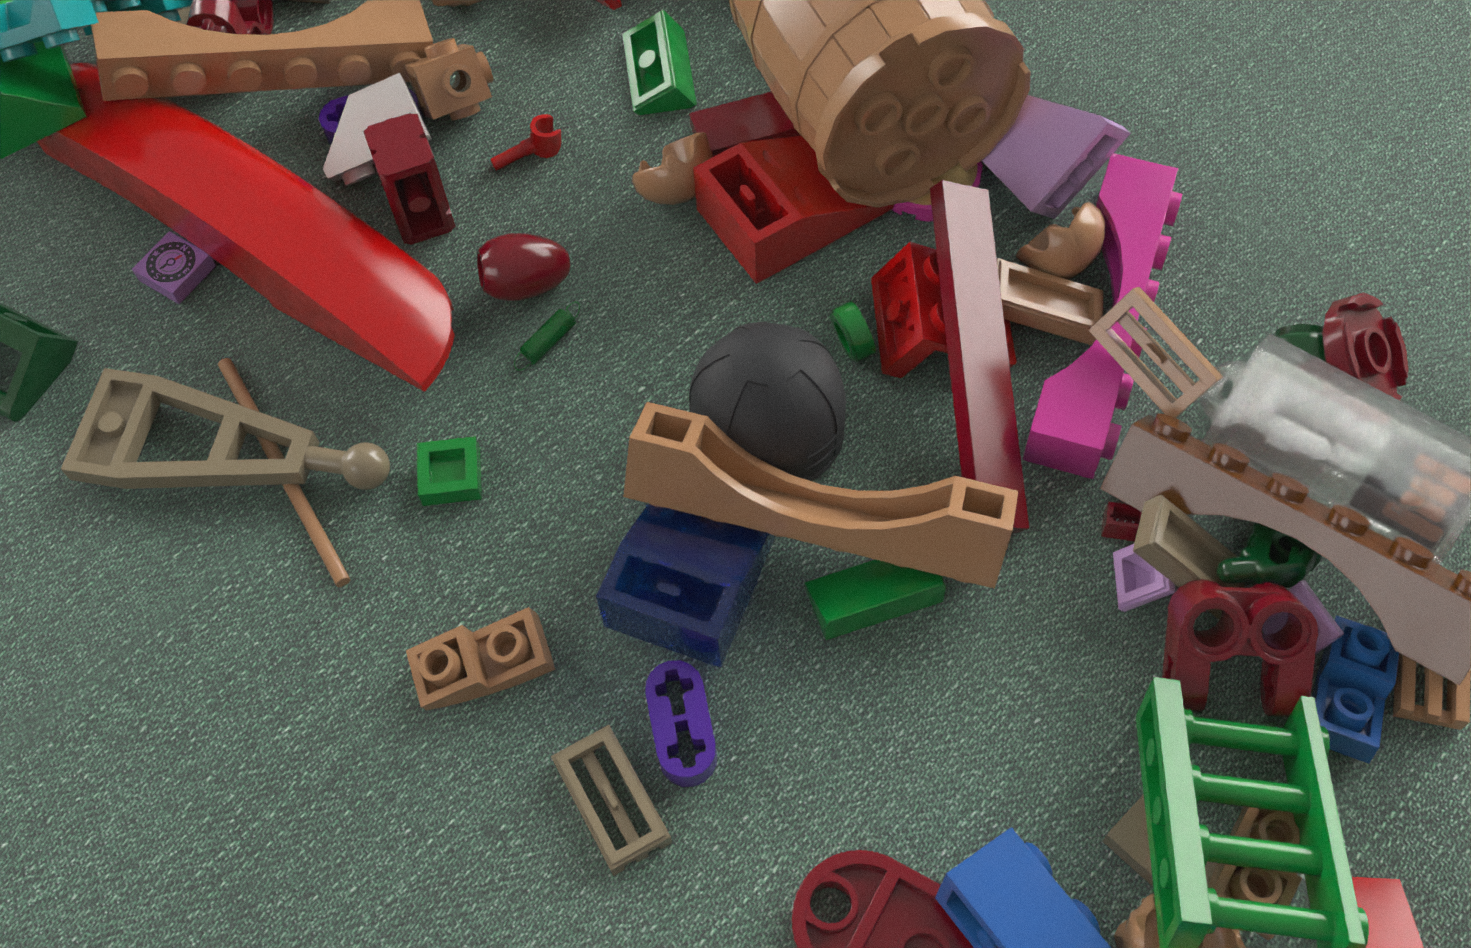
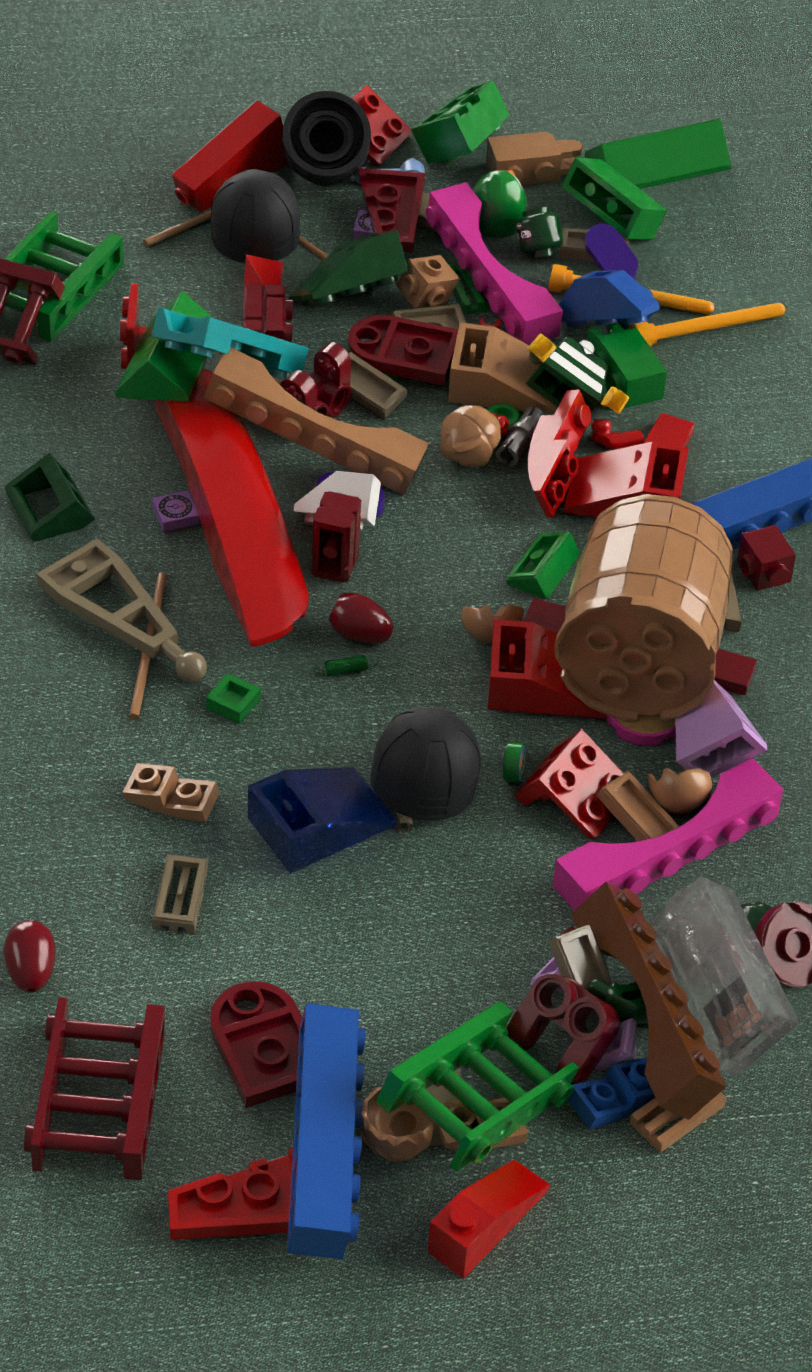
camera: 30 degrees right, 15 degrees down
medium nougat brick [404,38,493,120] -> none
red hand [490,114,561,171] -> none
medium nougat arch [623,402,1018,589] -> none
dark purple beam [645,660,717,787] -> none
green slope [804,559,946,640] -> none
tile [929,180,1029,534] -> none
medium nougat tile [1088,287,1223,418] -> none

